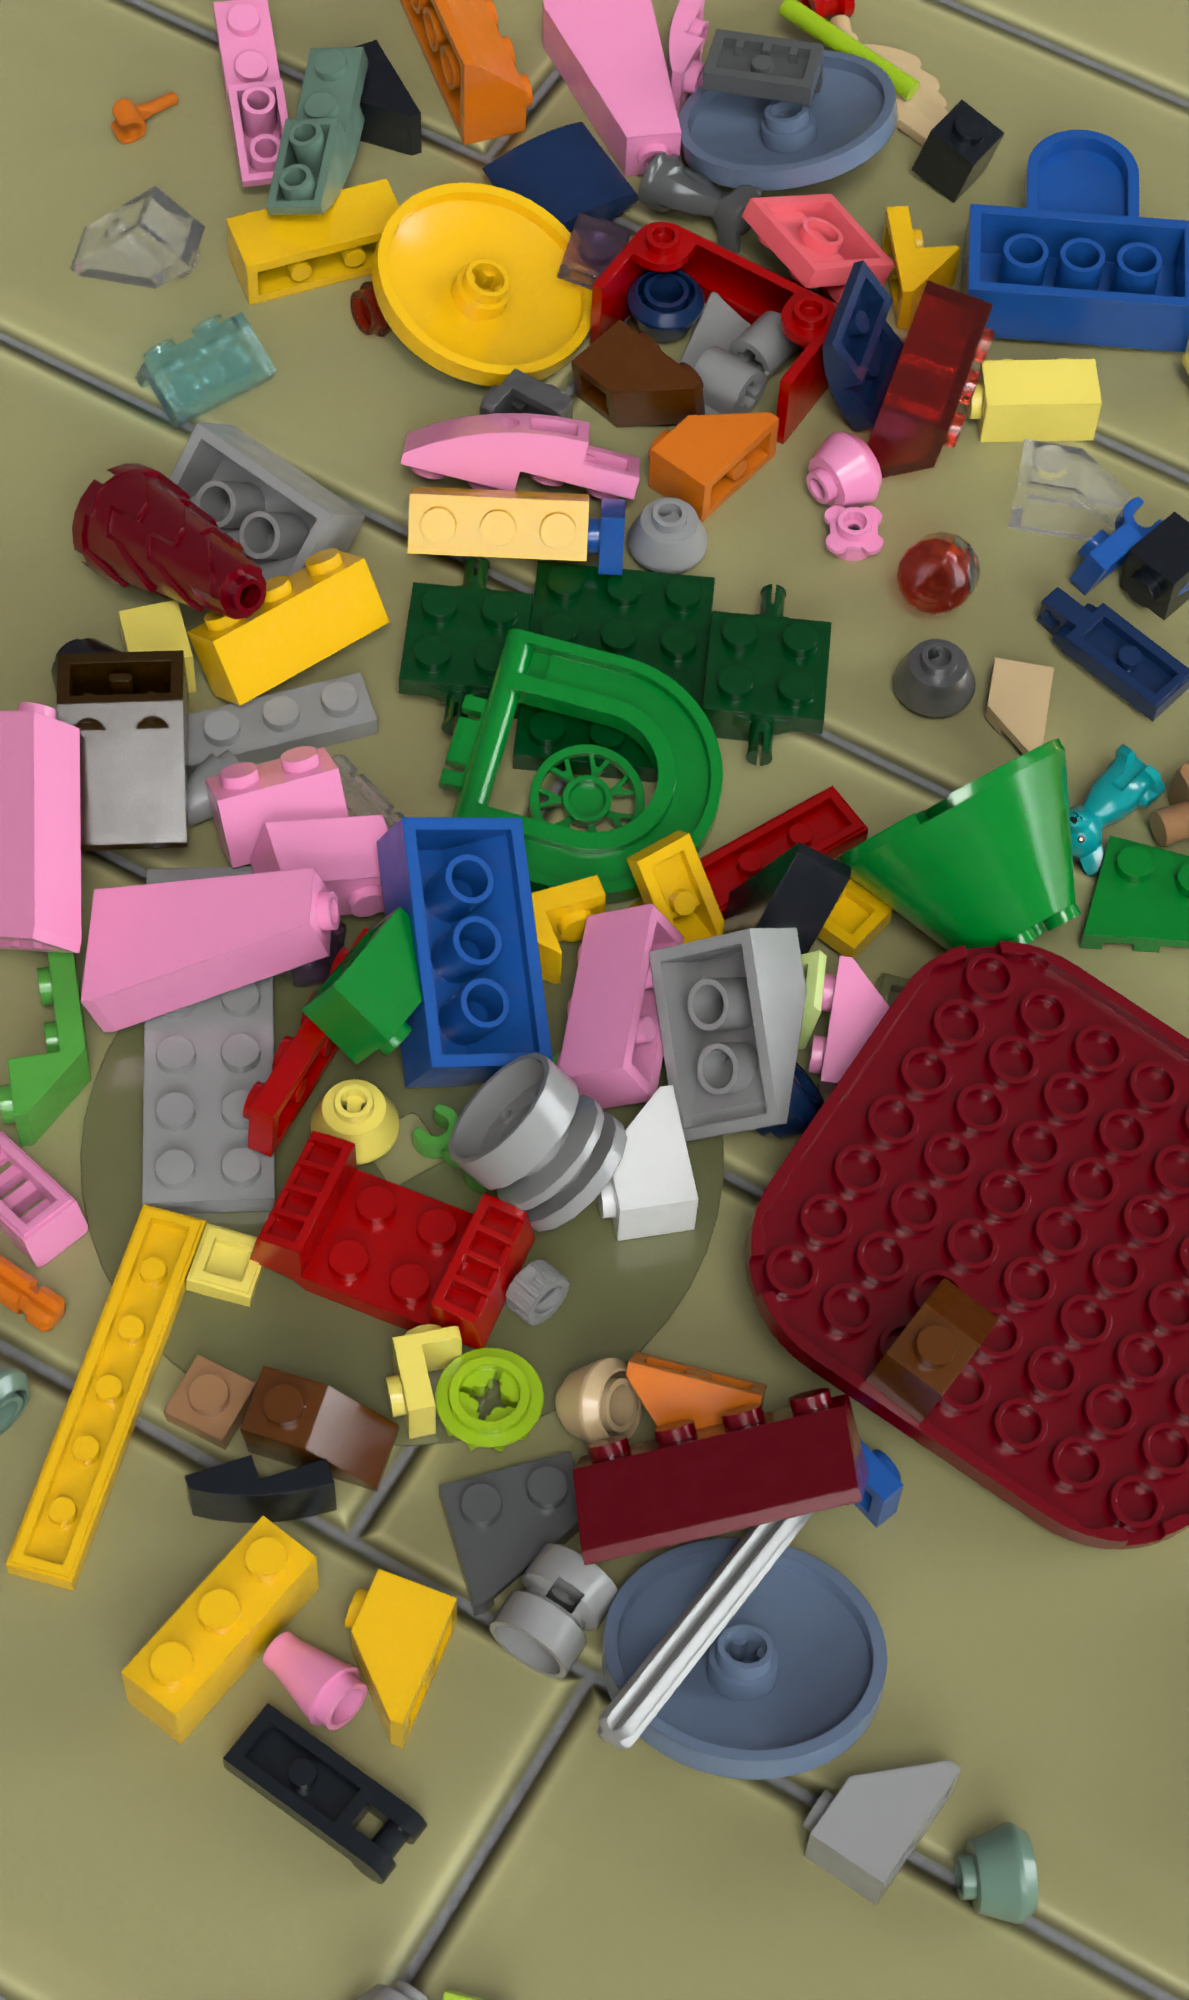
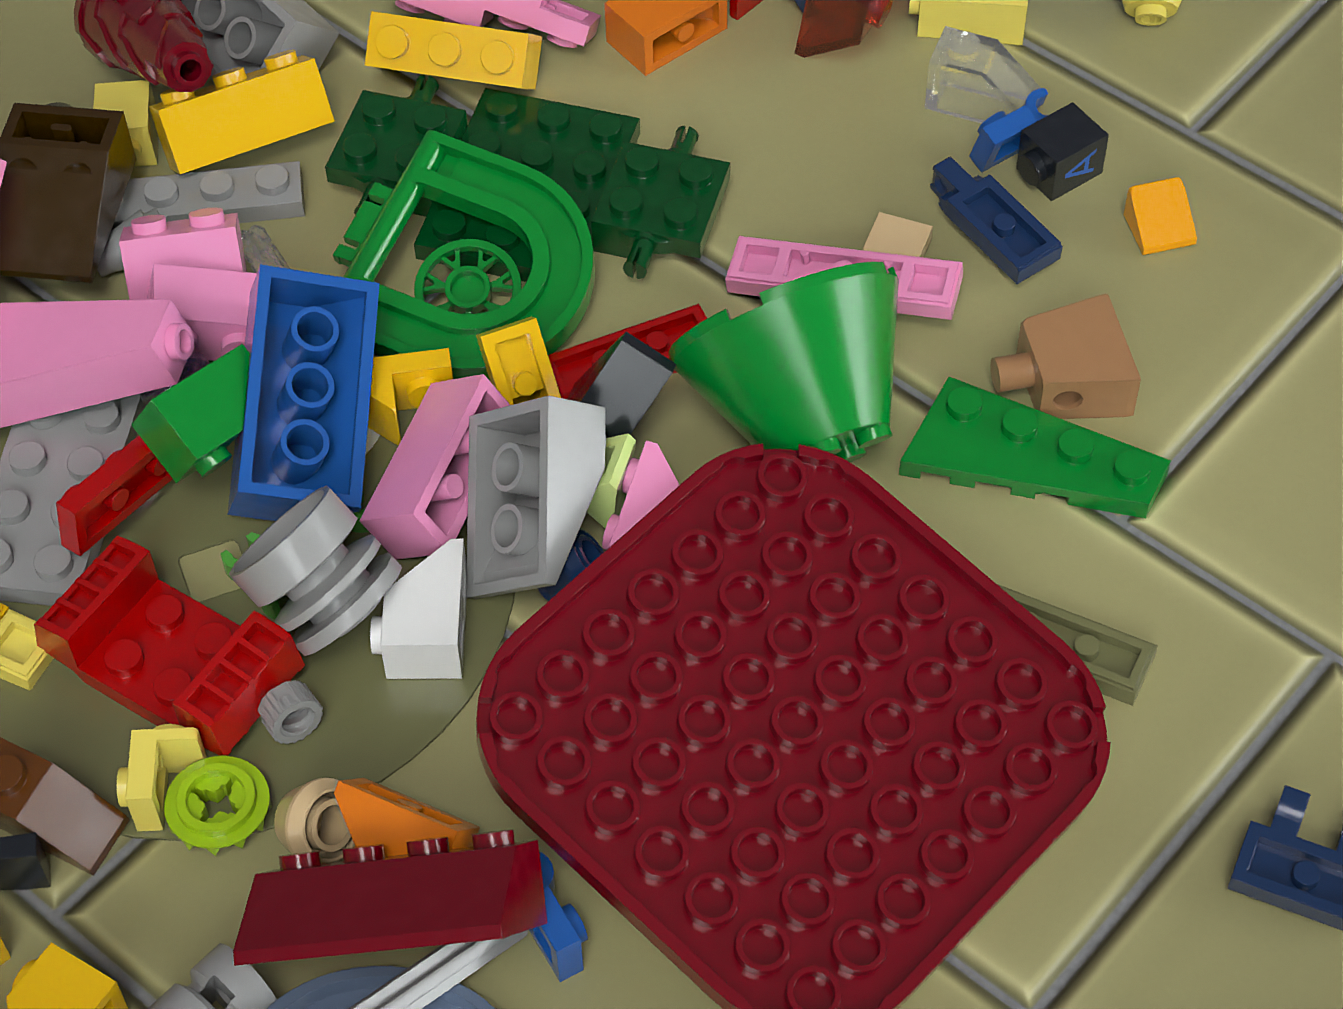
camera: 15 degrees right, 5 degrees down
light yellow cone [310,1079,400,1165] -> none
dark grey wing [439,1451,579,1616] -> none
blue plate [587,498,626,575] -> none
light grey cone [628,497,708,574] -> none
bright pink cone [806,432,882,508] -> none
yellow plate [817,879,893,959] -> none
bright pink plate [824,505,884,561] -> none
reddish brown slope [866,1278,999,1423] -> none
flat silver cone [893,639,976,717] -> none
clear red head [897,532,980,615] -> none
teal animal [1069,744,1166,877] -> none
none -> bright pink plate [725,236,963,320]

